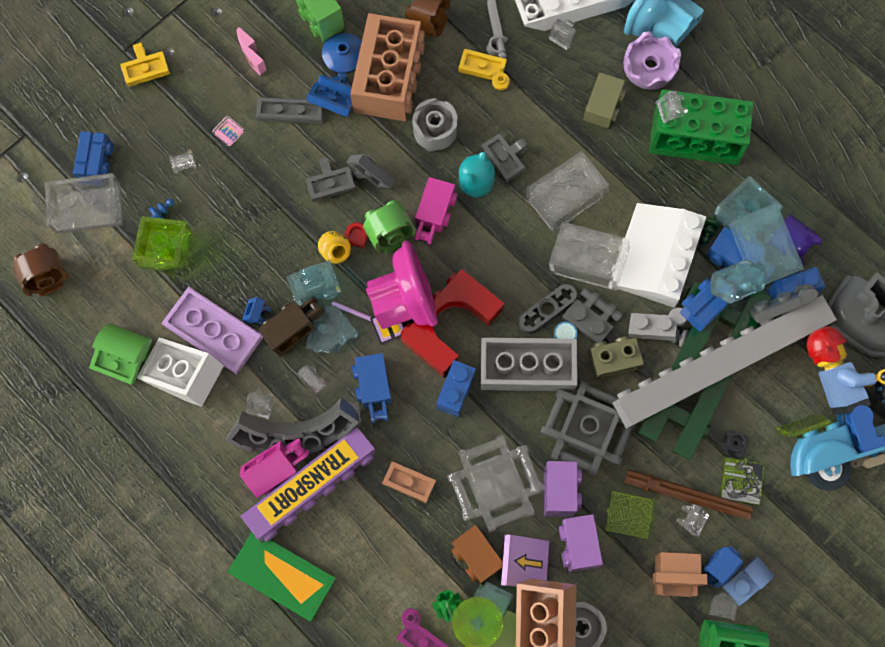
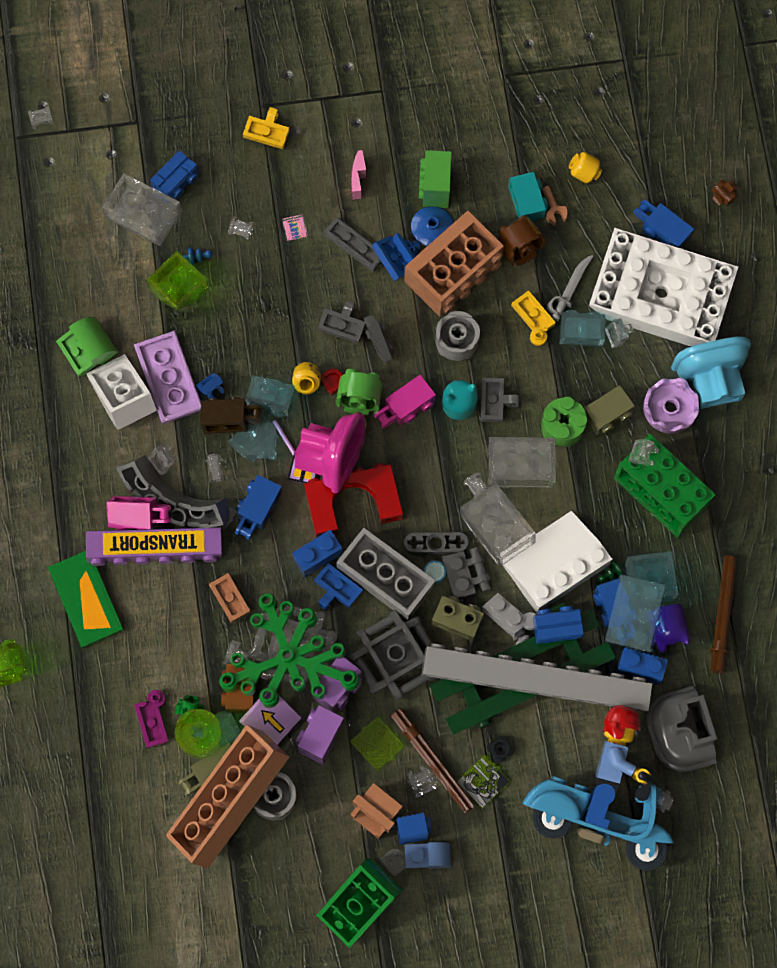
camera: 30 degrees right, 0 degrees up
reddish brown brick [13,244,68,297] -> none
clear light blue brick [710,259,767,304] -> none
dark grey hinge [749,283,818,323] -> none
clear neon green piece [776,414,831,438] -> none
none -> green plant [219,593,360,708]
none -> clear tile [222,640,249,665]
none -> blue plate [314,563,363,611]
none -> clear bush [463,472,492,501]
none -> bright green brick [541,397,587,447]
none -> clear light blue brick [559,310,605,346]
none -> reddish brown axle [710,555,737,674]

